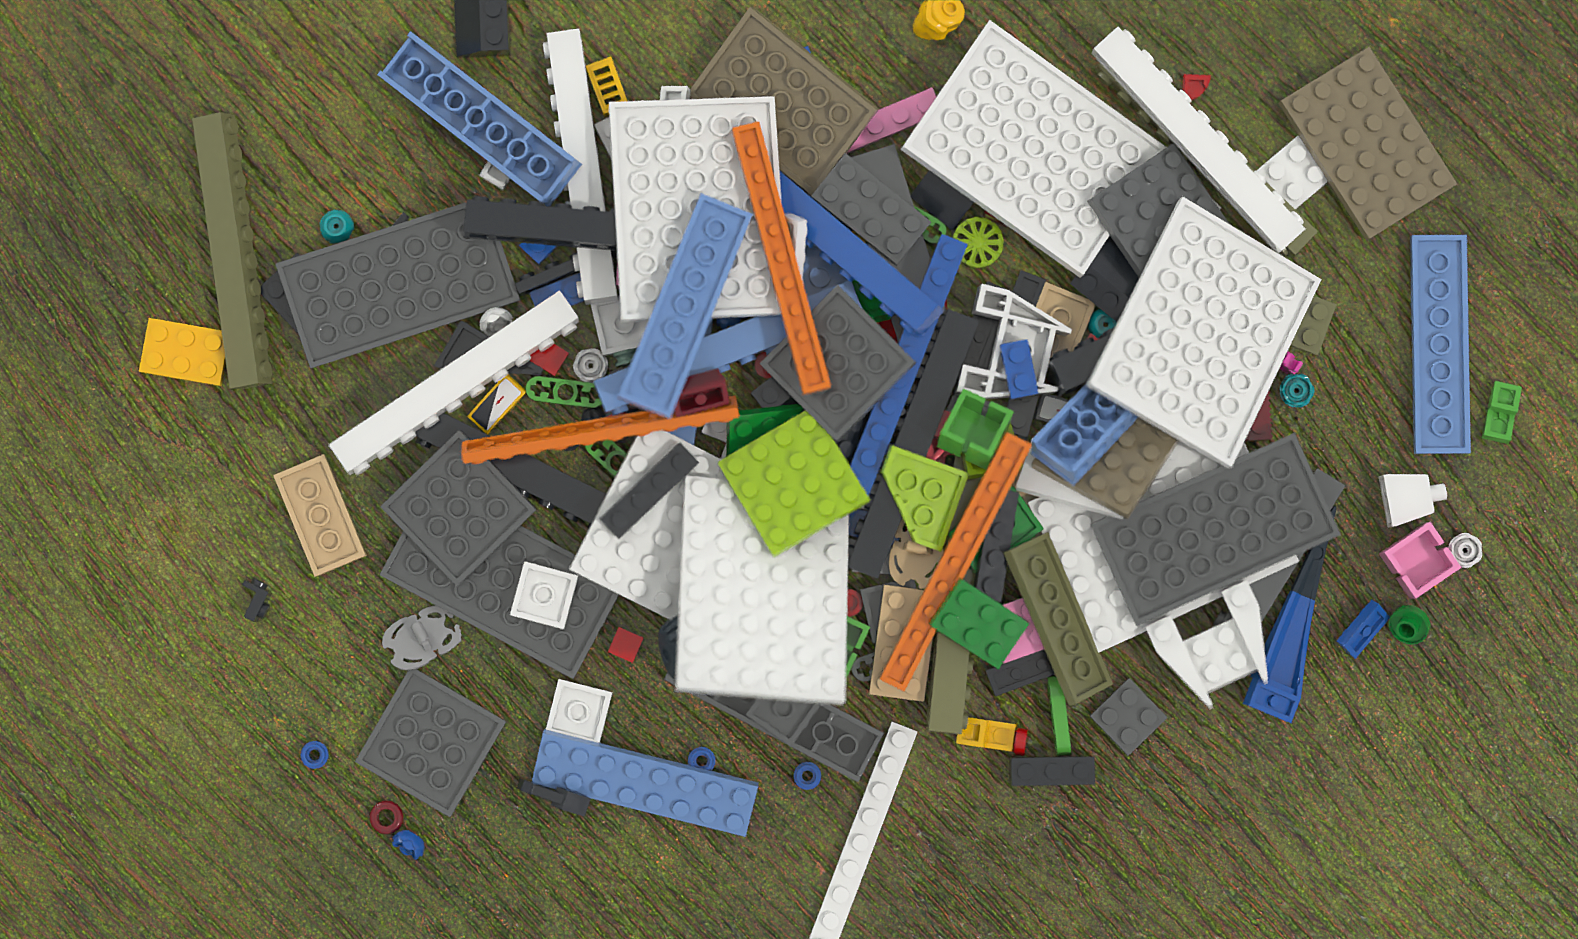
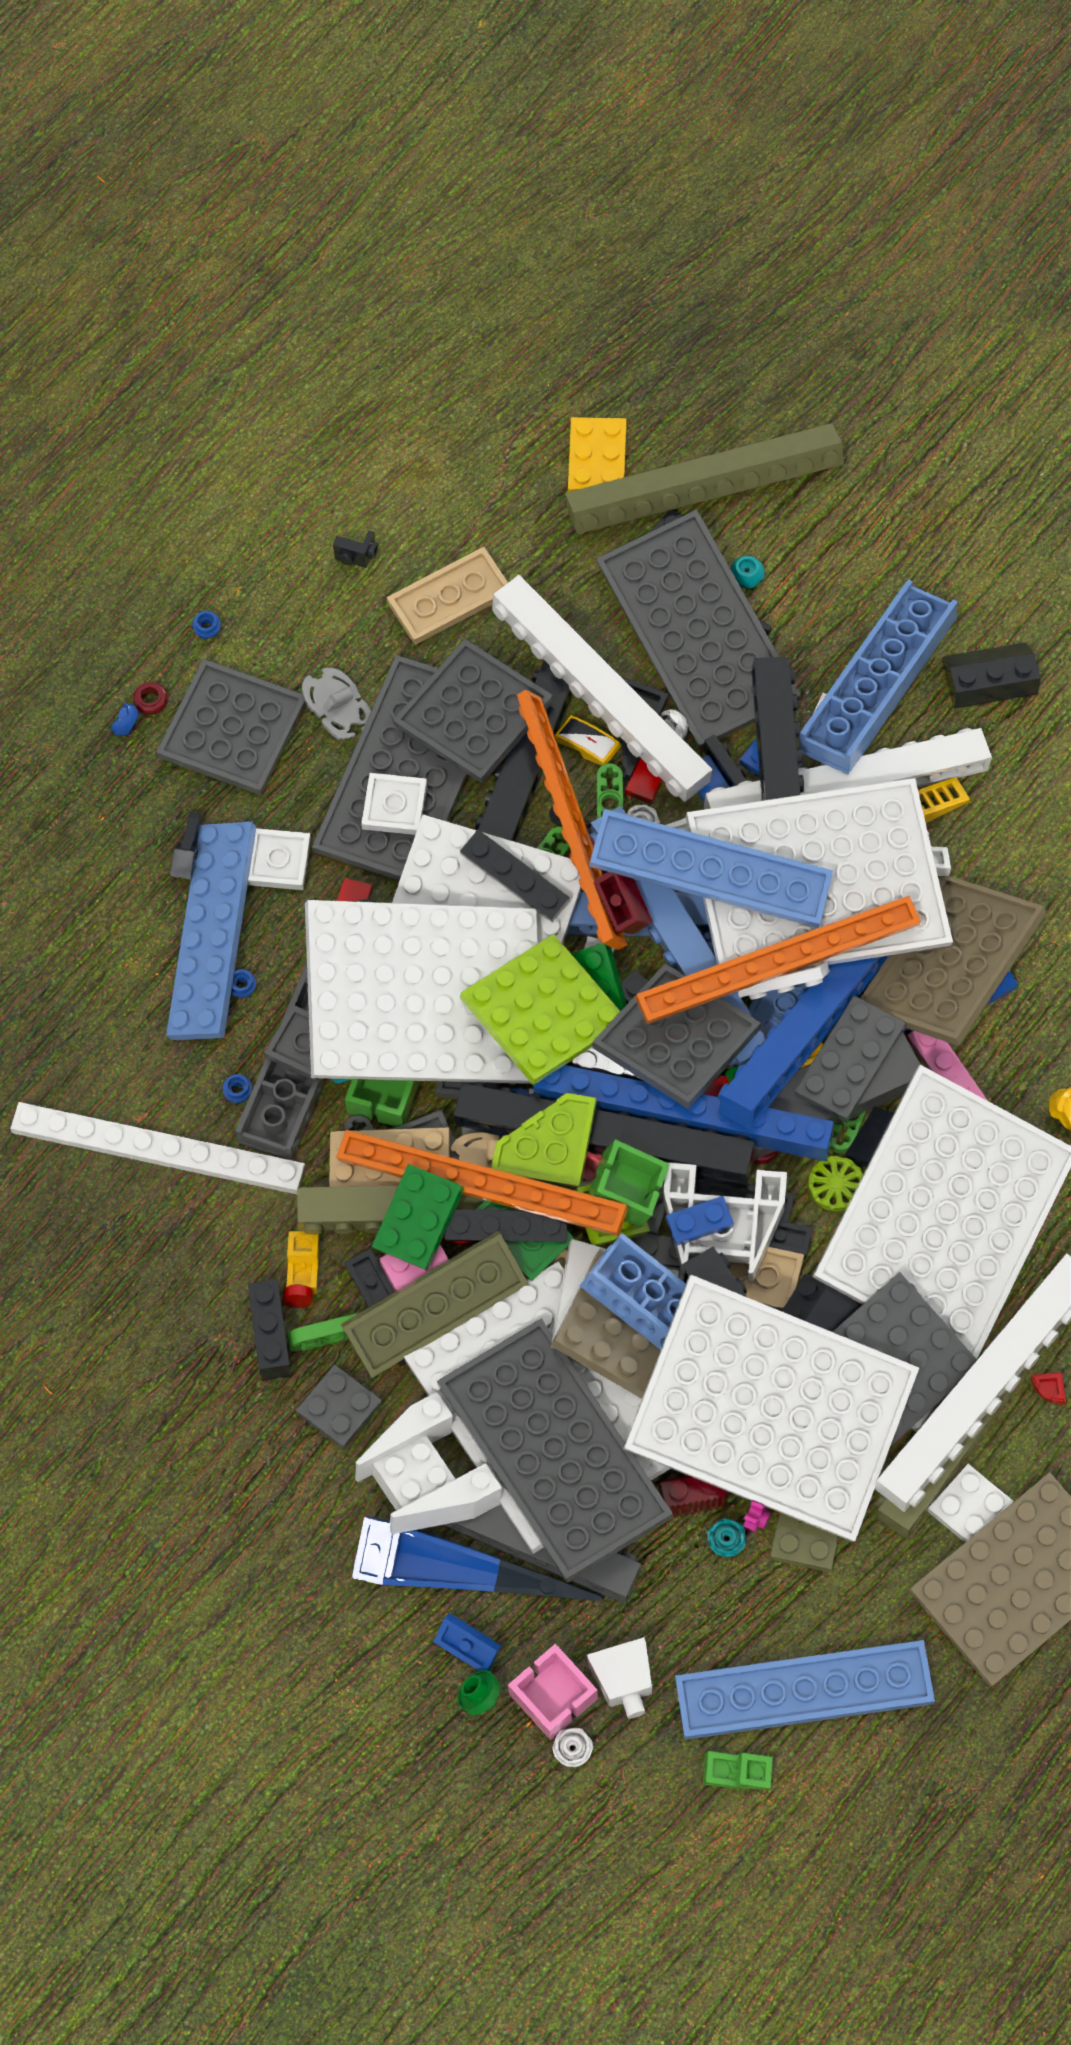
camera: 90 degrees right, 20 degrees down
red tile [847,589,863,617] -> none

